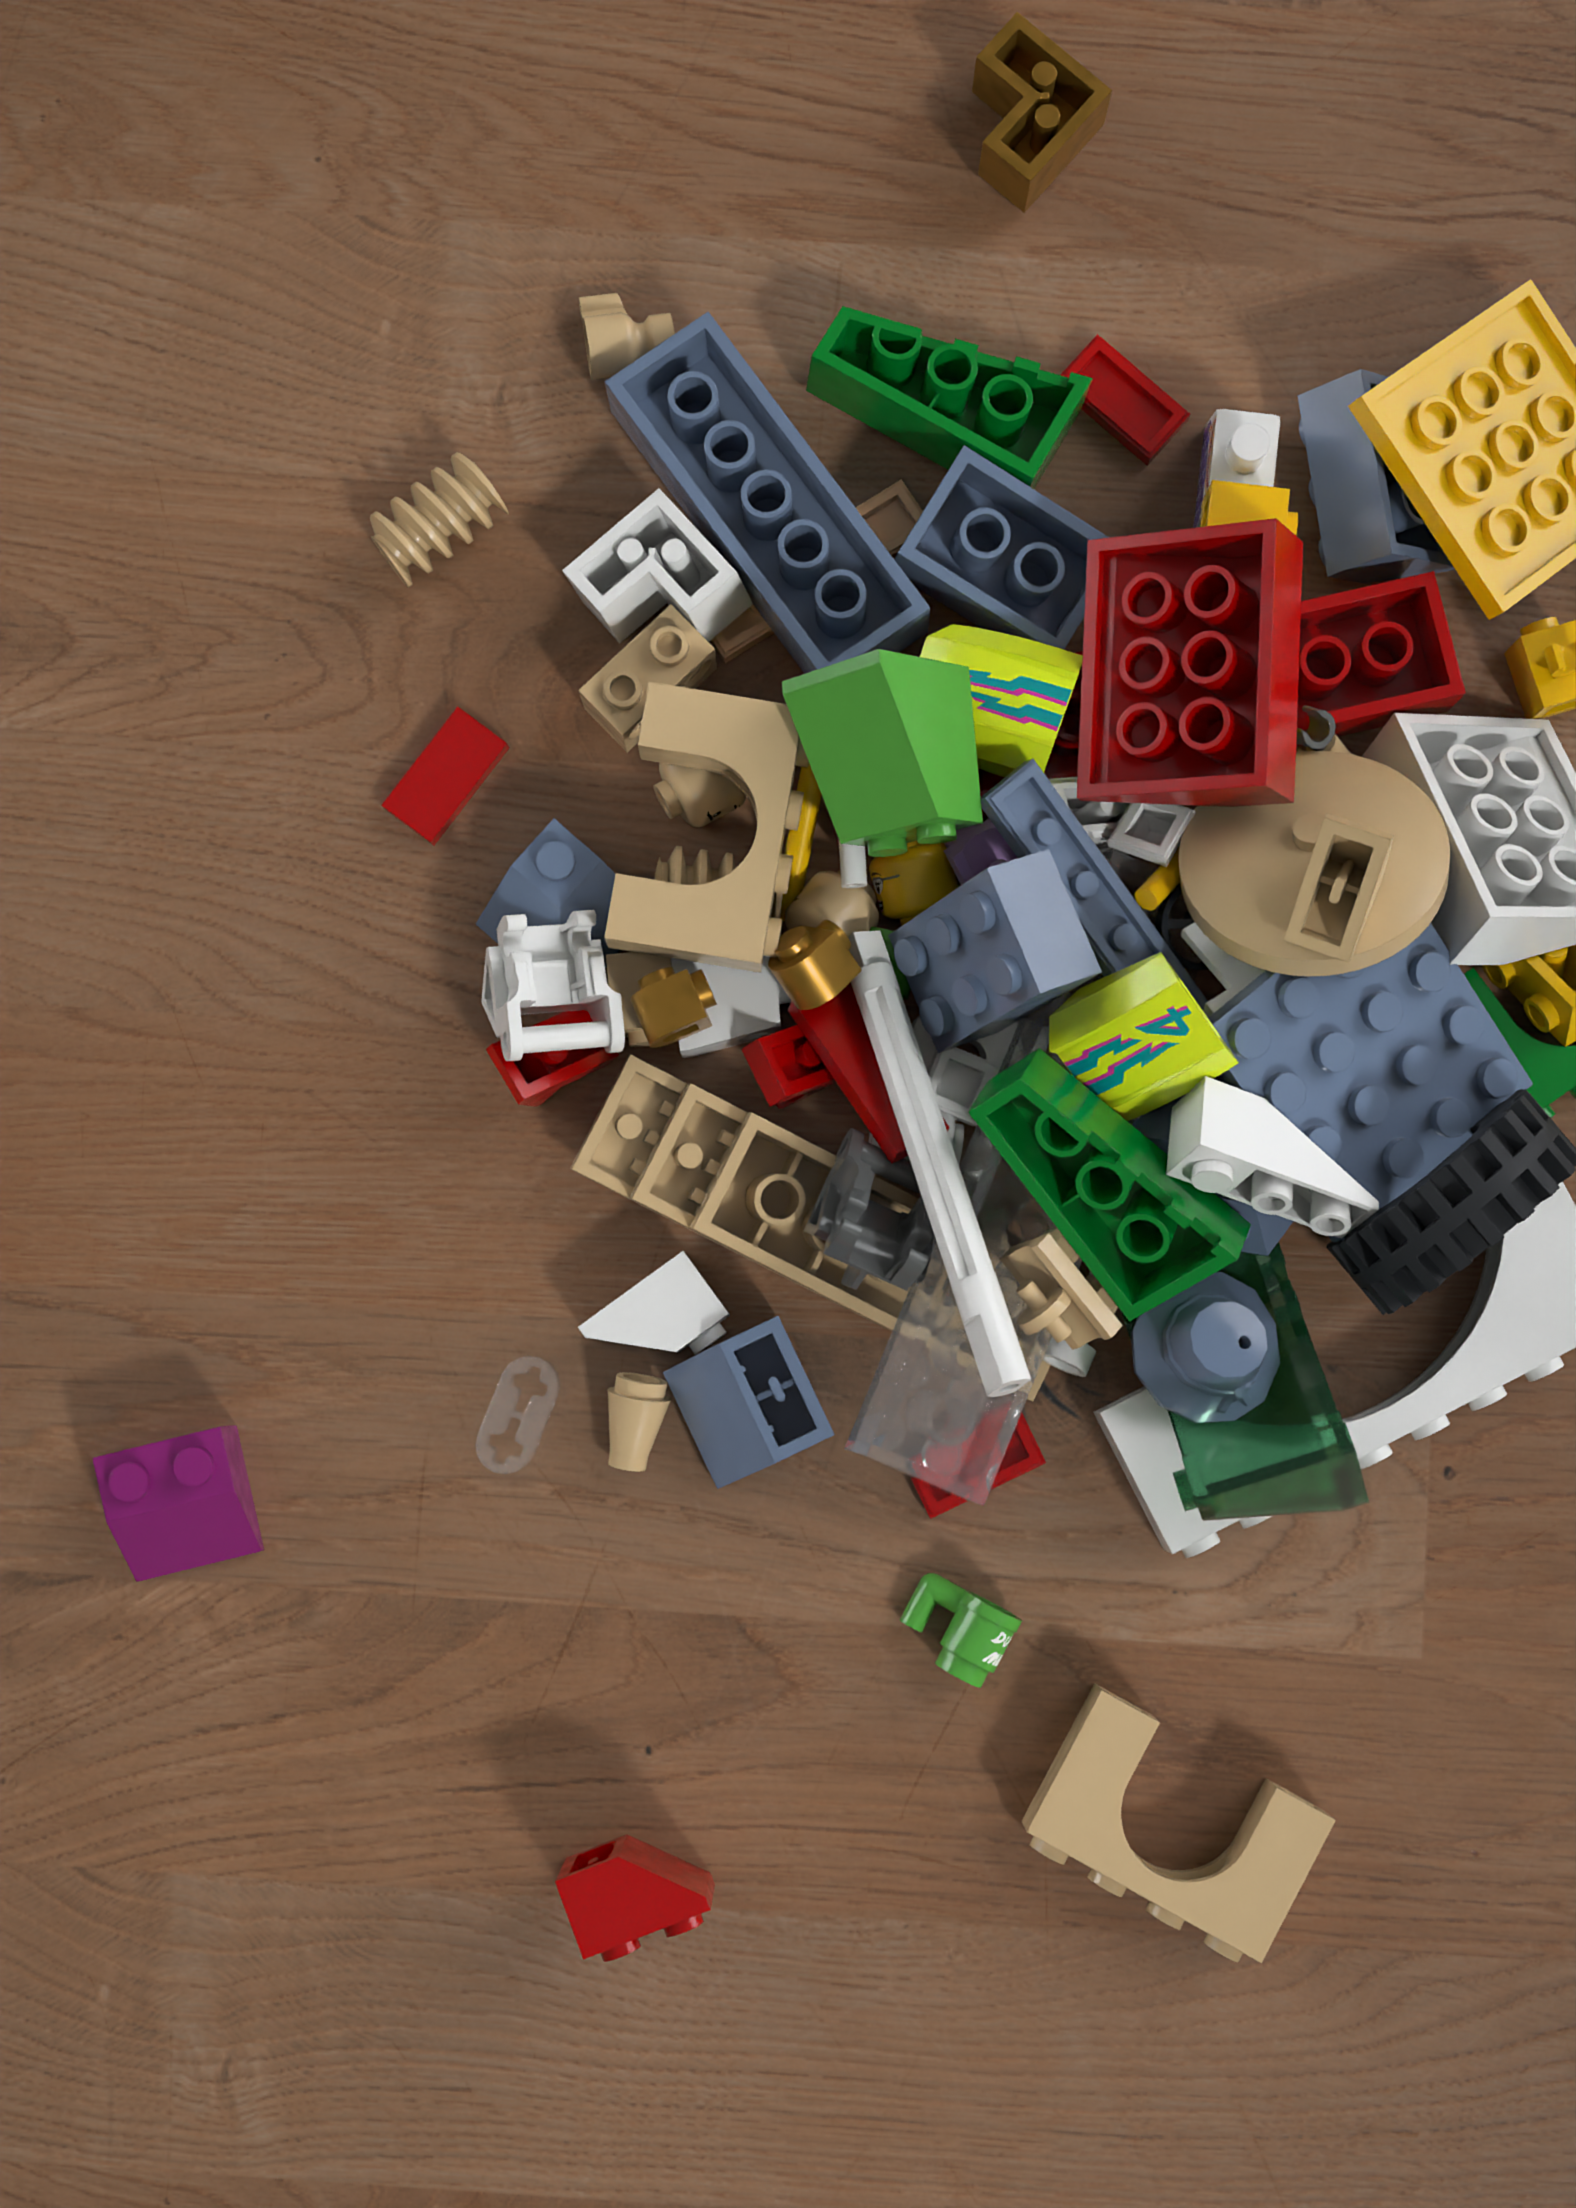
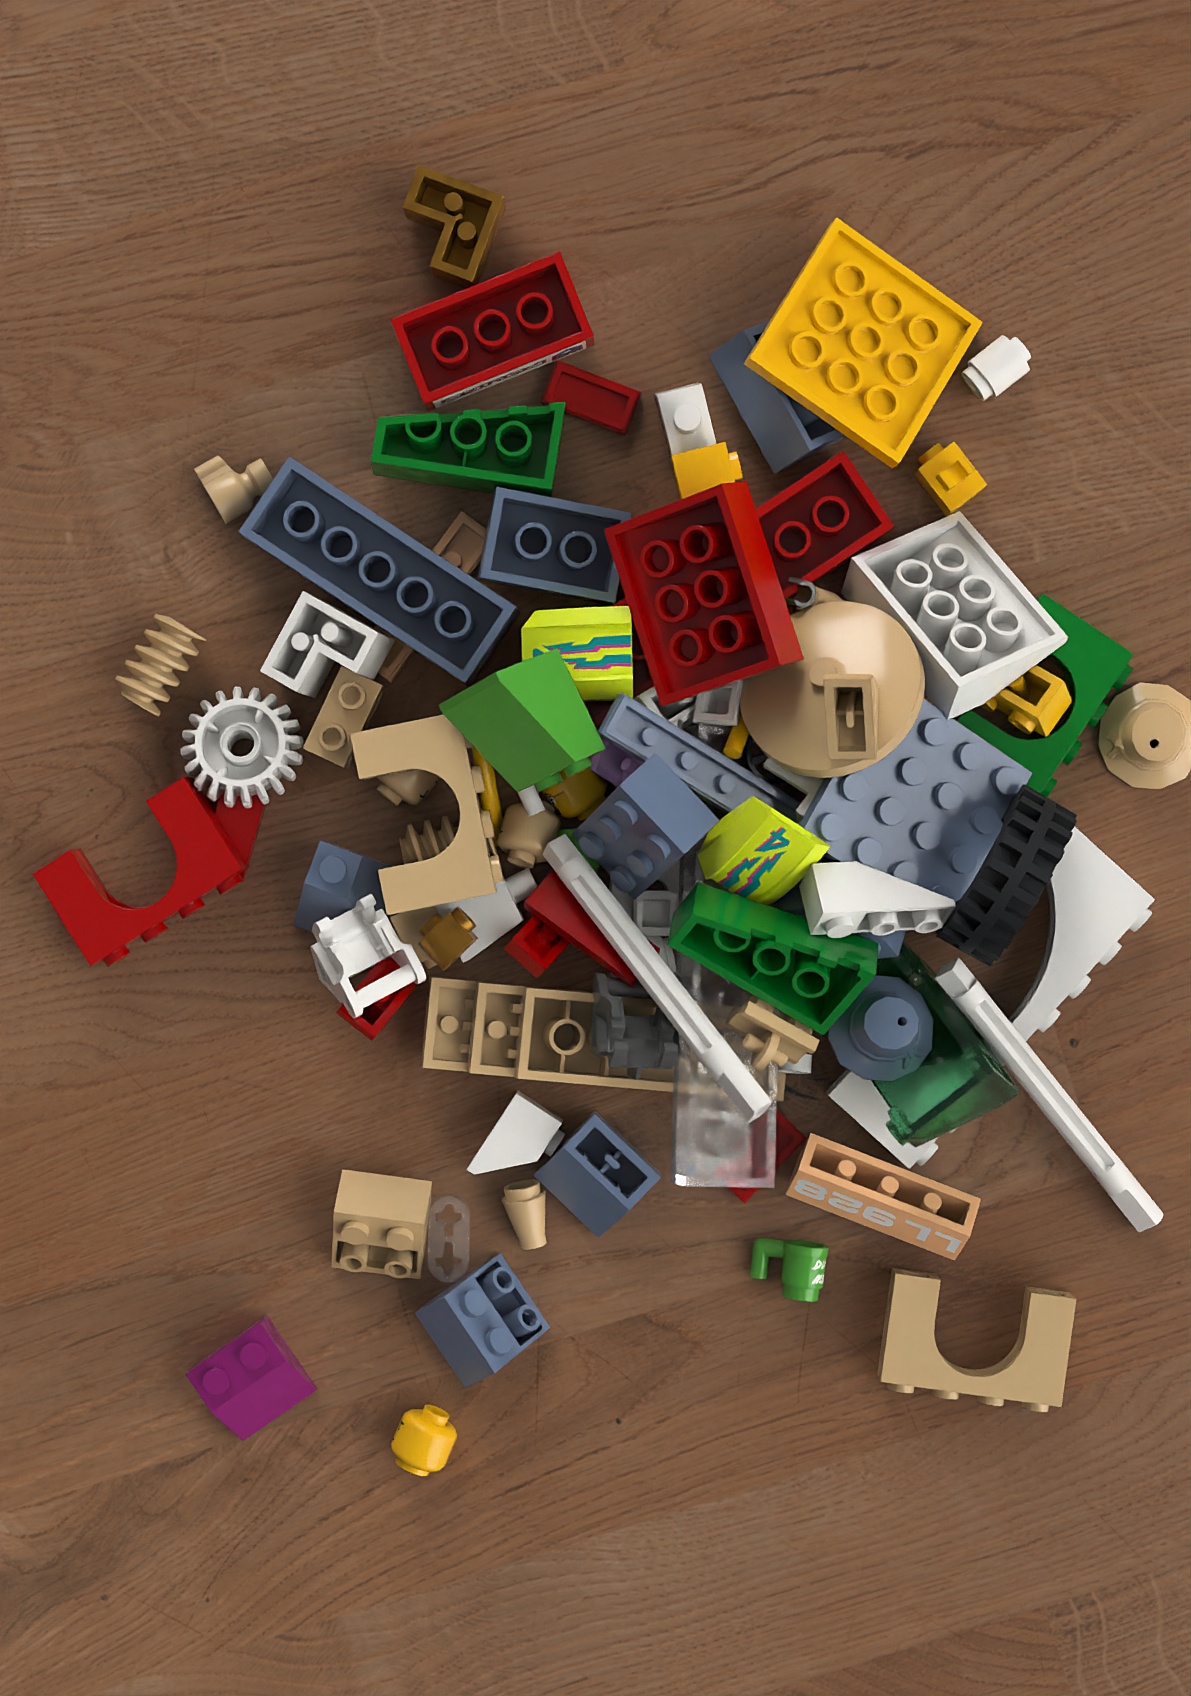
camera: 25 degrees left, 5 degrees up
red slope [555,1834,715,1962] -> none
pearl gold plate [768,919,862,1010] -> none
none -> red arch [33,776,250,967]
none -> white gear [181,686,304,808]
none -> tan slope [332,1169,432,1279]
none -> red brick [390,251,595,411]
none -> yellow head [391,1405,457,1476]
none -> sand blue slope [415,1253,550,1388]
none -> light nougat brick [785,1133,981,1261]
none -> white piece [935,957,1163,1232]

